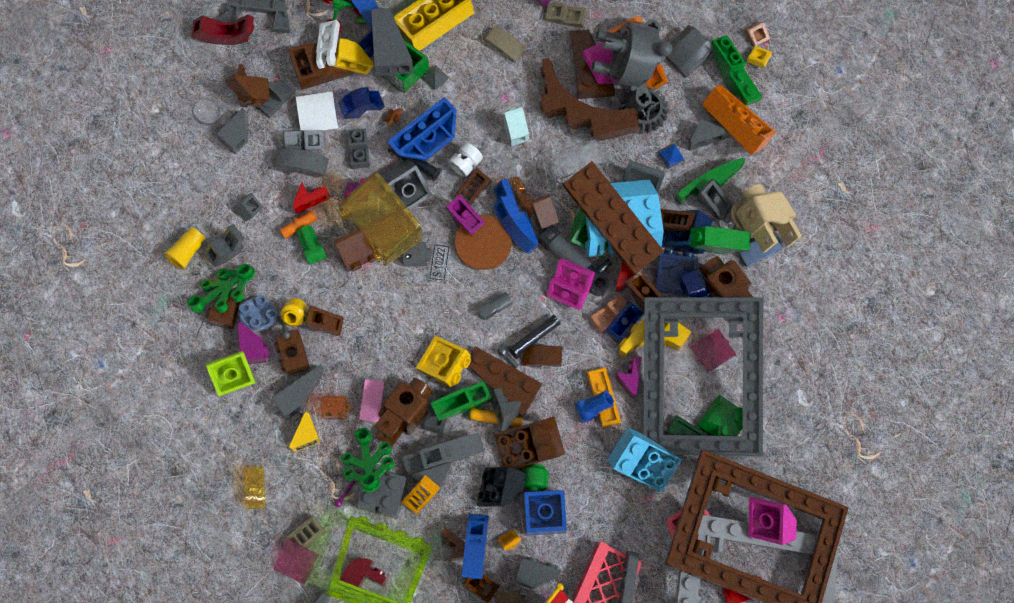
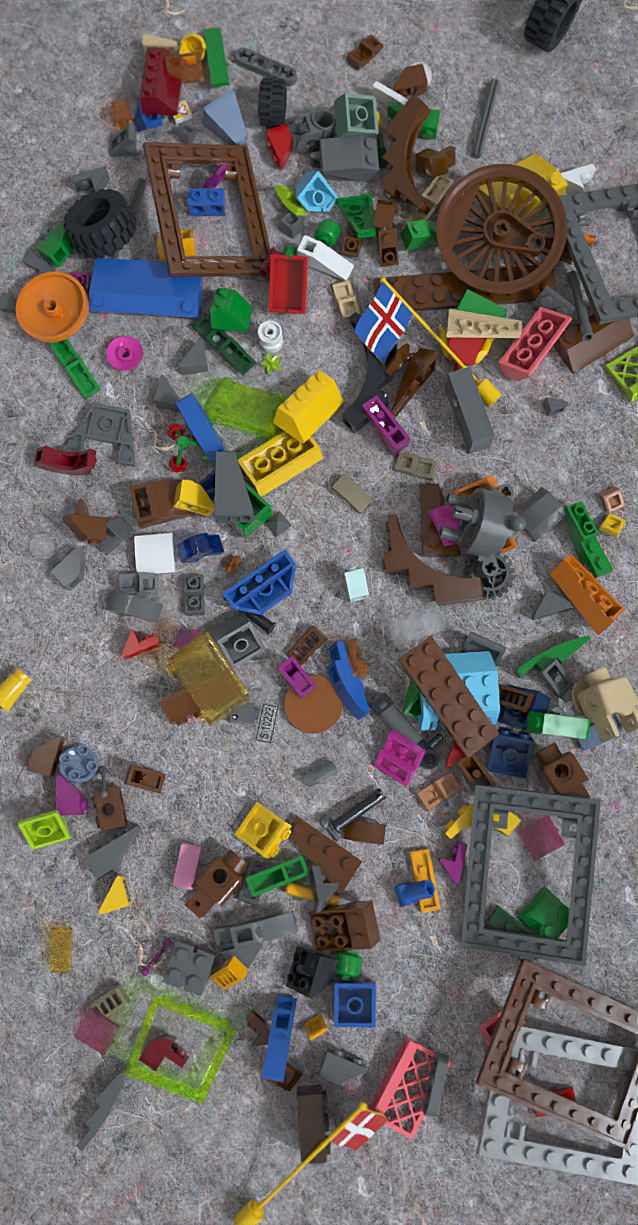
camera: 10 degrees right, 5 degrees up
green plant [187,264,255,313] -> none
dark grey brick [204,224,245,267] -> none
dark grey slope [233,193,263,221] -> none
orange pin [280,210,318,239] -> none
yellow head [280,298,308,327] -> none
green piece [296,225,327,265] -> none
white hinge [316,20,340,69] -> none
clear orange brick [322,396,351,420] -> none
green plant [341,428,395,492] -> none
white wheel [448,142,483,178] -> none
reddish brown slope [531,194,559,229] -> none
clear blue slope [605,301,643,343] -> none
medium azure slope [607,427,682,492] -> none
blue slope [659,144,685,169] -> none
clear blue brick [679,269,710,298] -> none
dark pink slope [748,497,797,545] -> none

